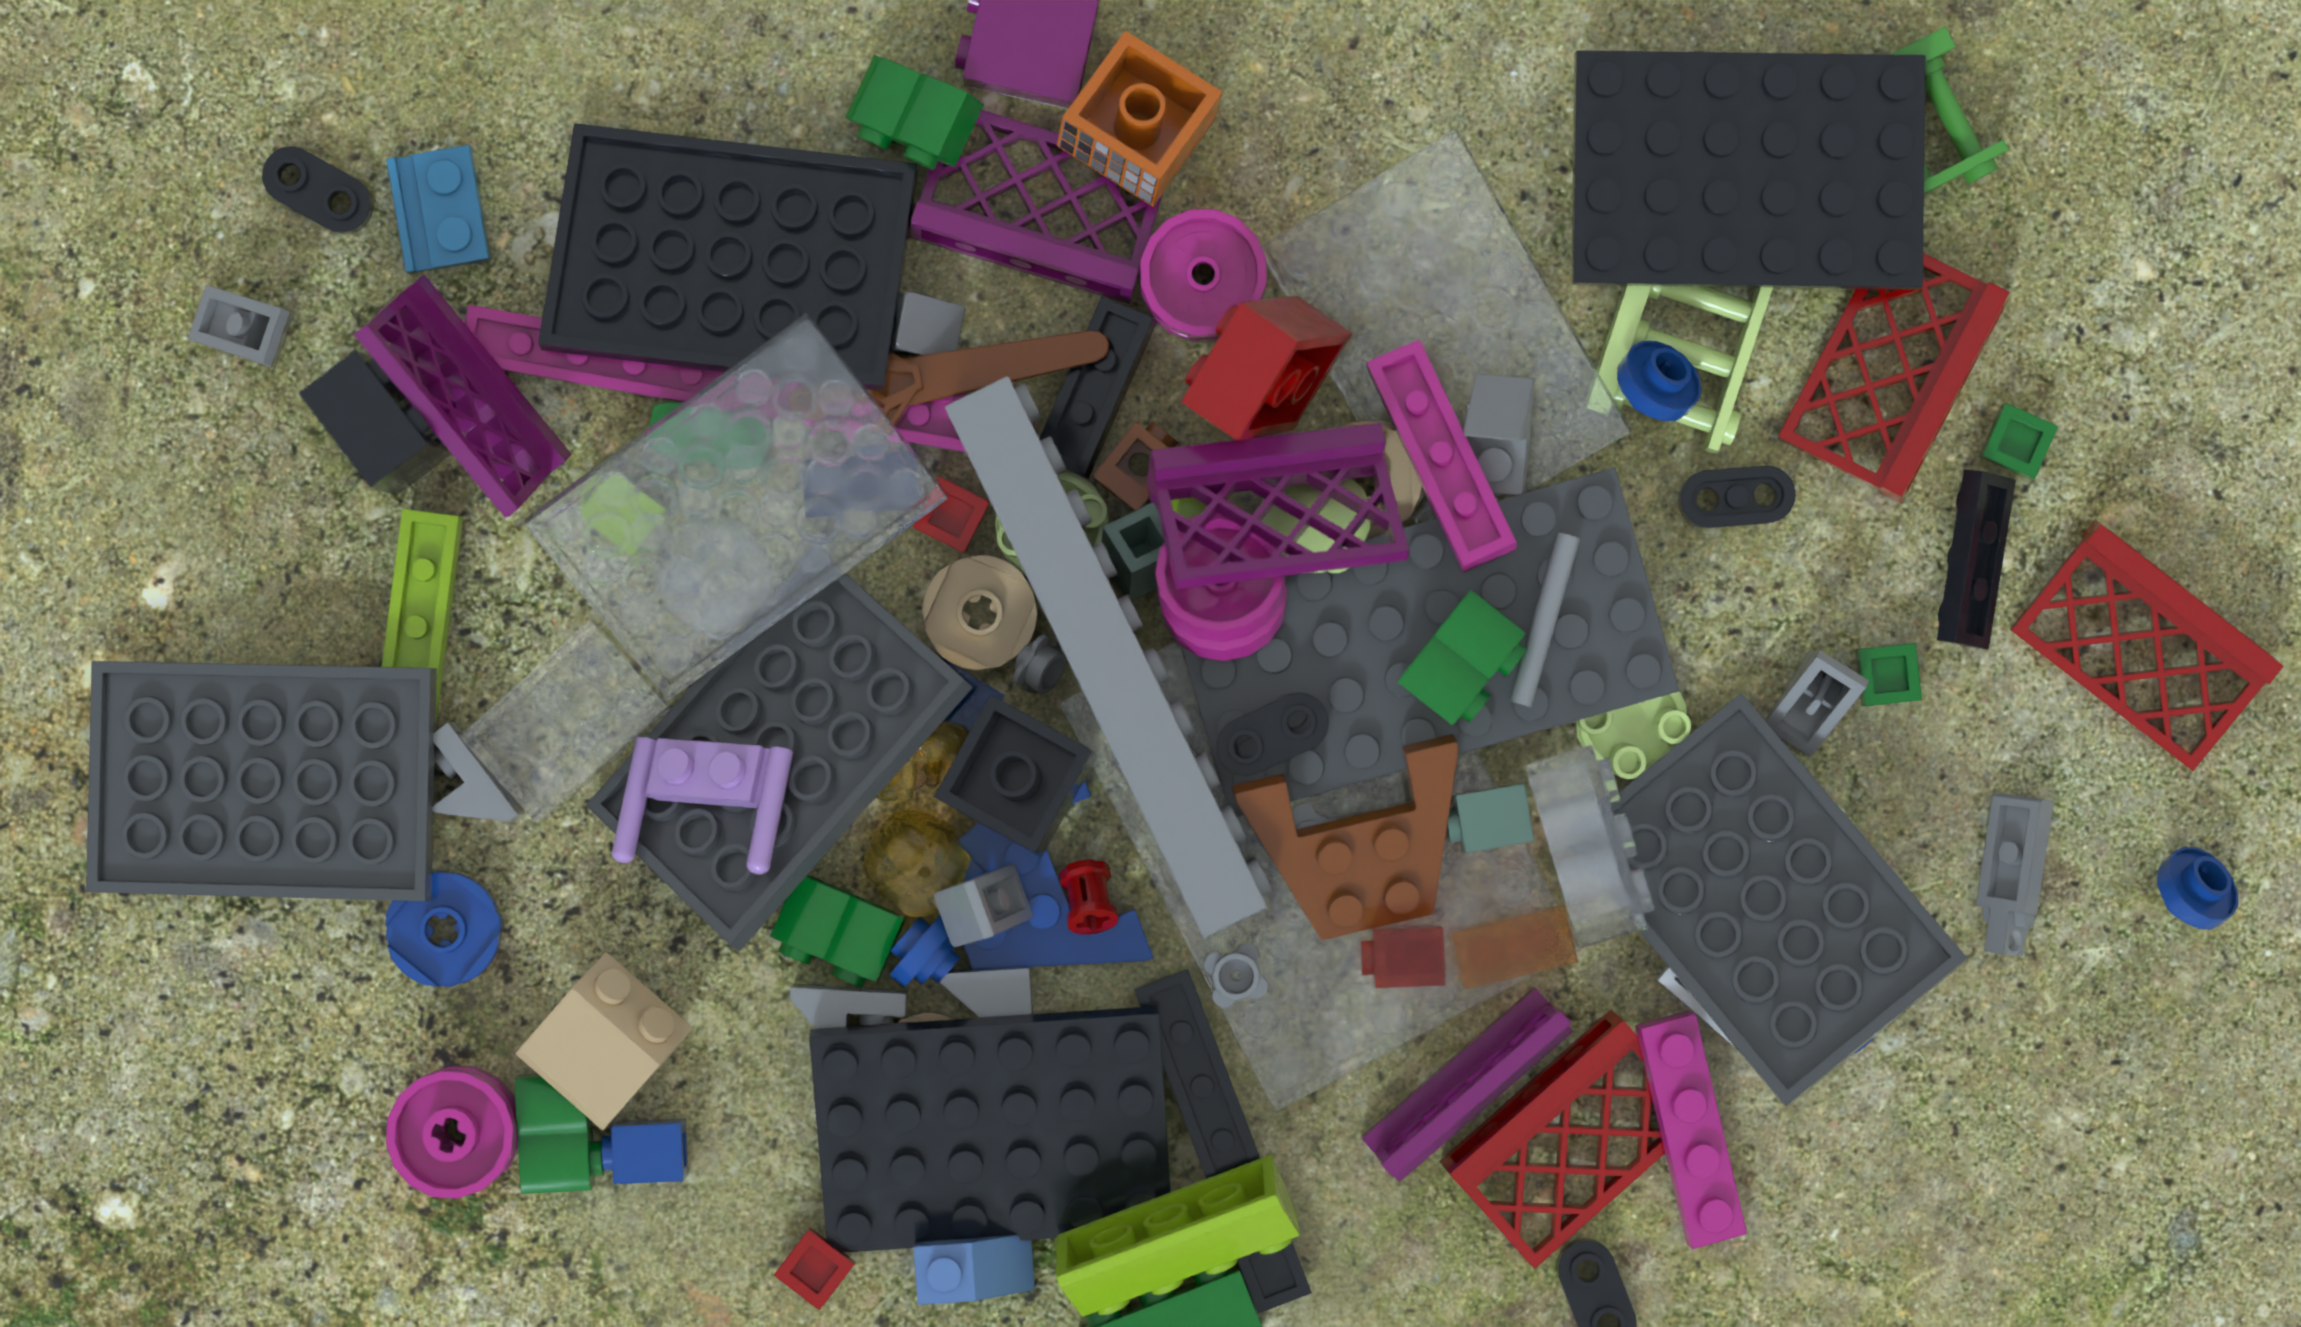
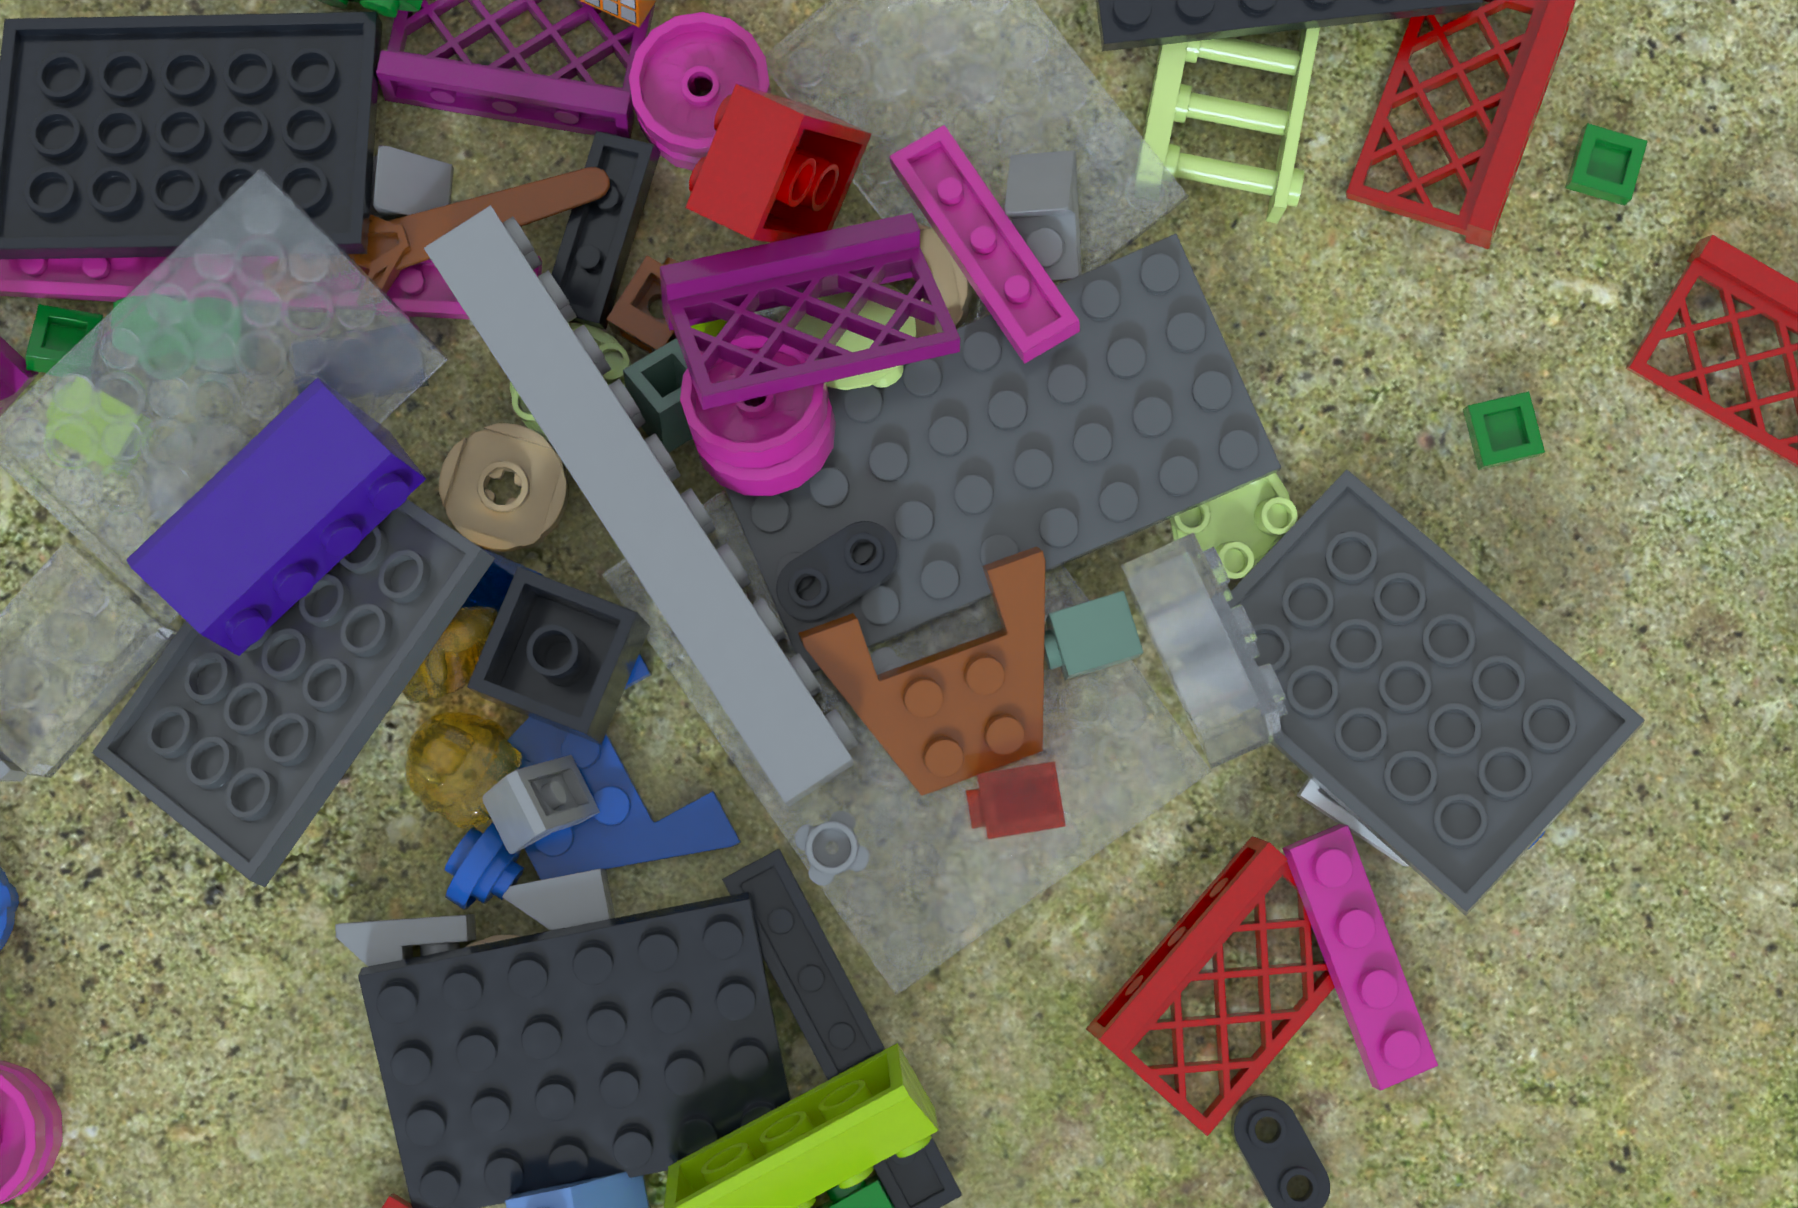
camera: 15 degrees left, 5 degrees down
tan slope [515,952,693,1130] -> none
green brick [515,1073,605,1194] -> none
blue brick [602,1118,688,1184] -> none
lavender plate [612,737,793,874] -> none
green brick [770,875,906,988] -> none
red plate [913,476,990,554] -> none
light grey plate [1013,634,1067,694] -> none
red bush [1059,859,1119,935] -> none
magenta fence [1361,987,1574,1182] -> none
green brick [1397,589,1528,726] -> none
clear orange plate [1450,905,1578,989] -> none
light grey bar [1509,532,1580,707] -> none
blue plate [1617,341,1701,421] -> none
black plate [1678,466,1796,528] -> none
light grey slope [1765,650,1869,757] -> none
black plate [1937,469,2016,650] -> none
light grey hinge [1976,792,2054,957] -> none
none -> green plate [25,304,104,380]
none -> dark purple slope [126,377,426,656]

